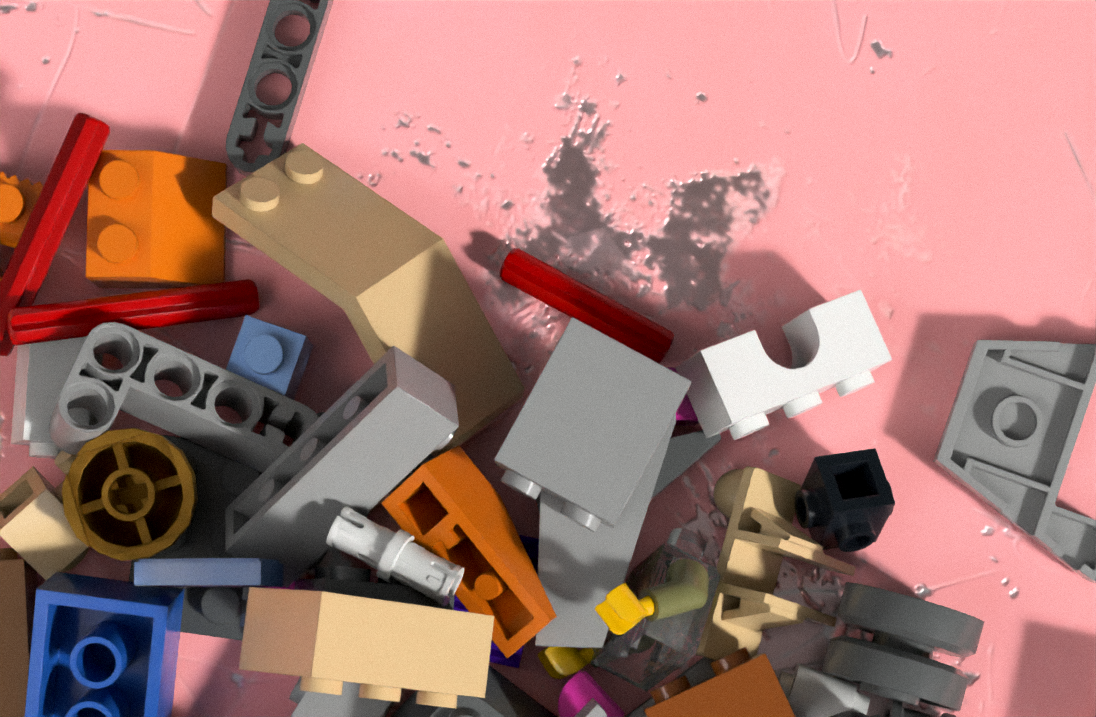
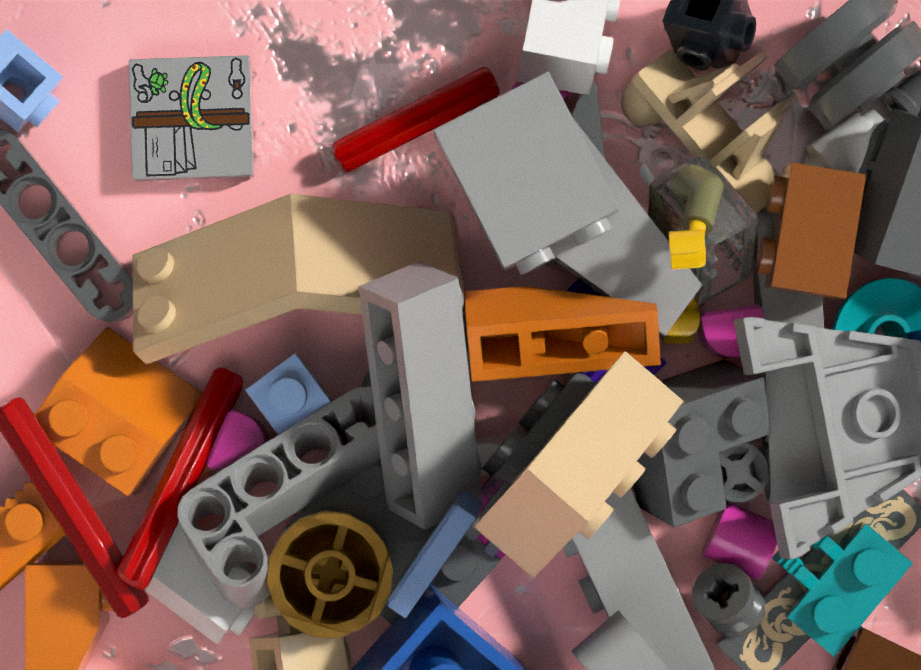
camera: 55 degrees left, 5 degrees up
white pin [326,506,465,606] -> none
none -> light grey tile [129,55,255,181]
none -> dark pink brick [206,410,269,472]

